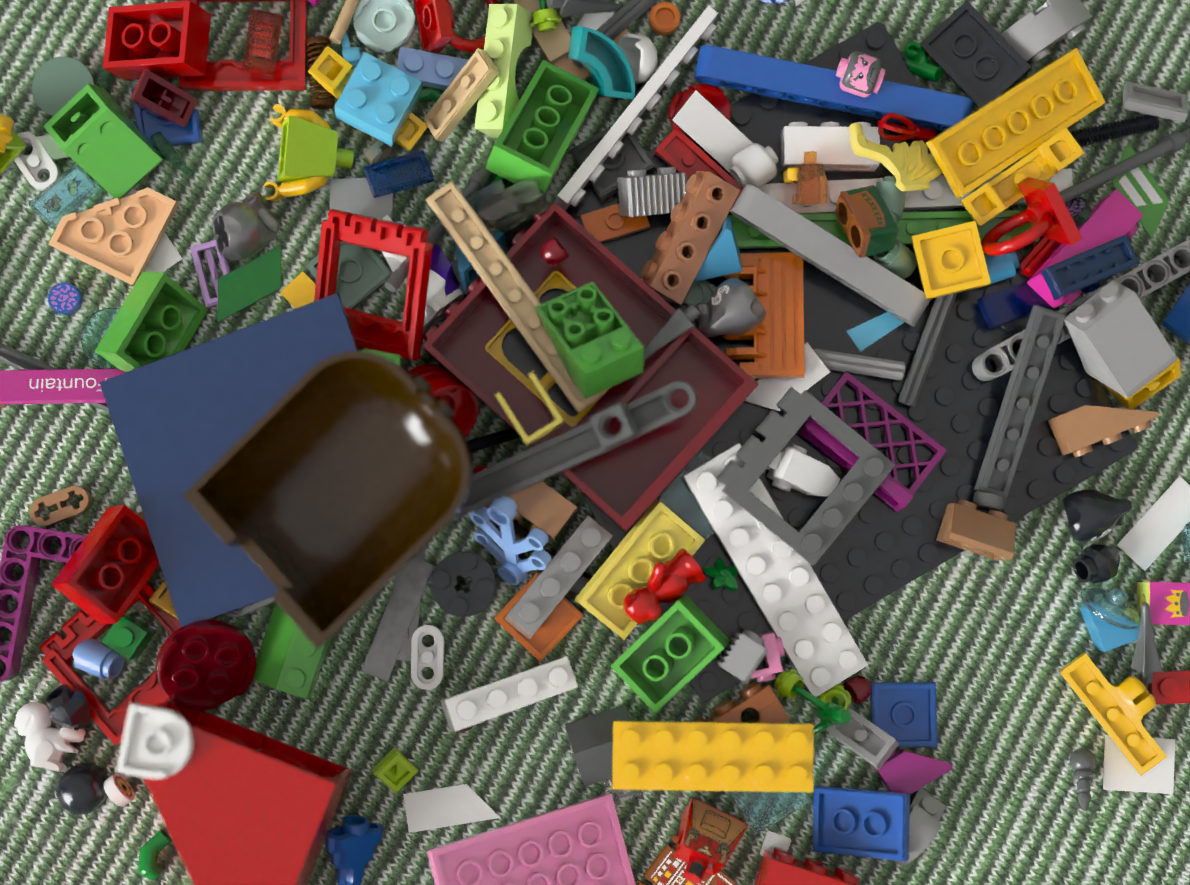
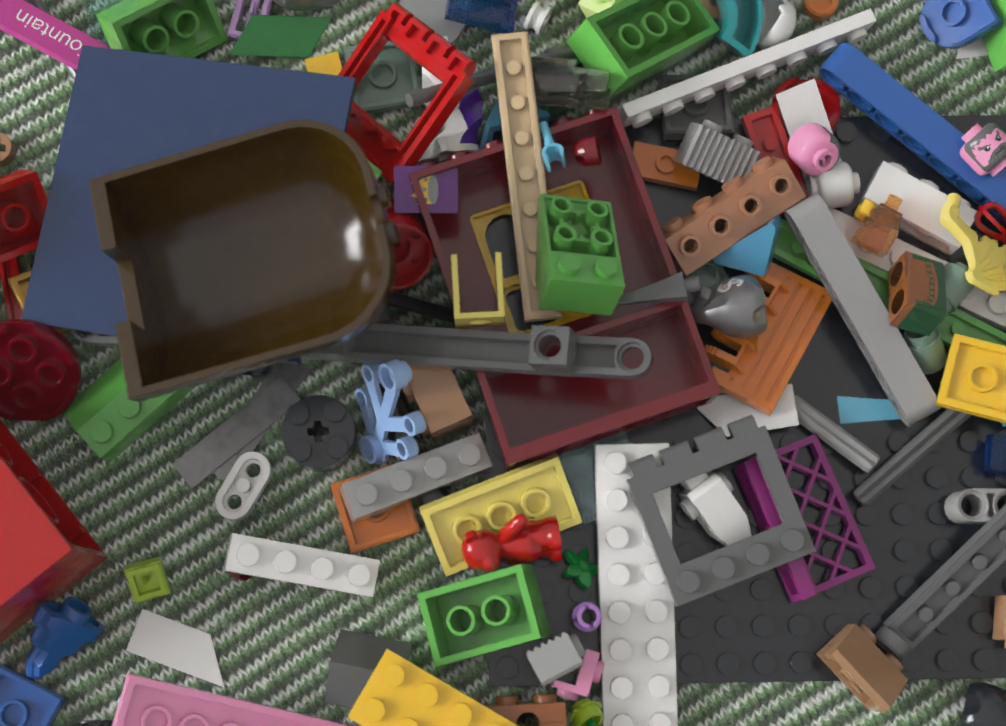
camera: 30 degrees right, 5 degrees down
none -> dark purple sticker [394,166,458,213]
none -> white bush [523,0,553,36]
none -> medium azure hand [539,121,566,172]
none -> medium lavender pin [572,602,602,632]
none -> bright pink head [787,123,841,176]

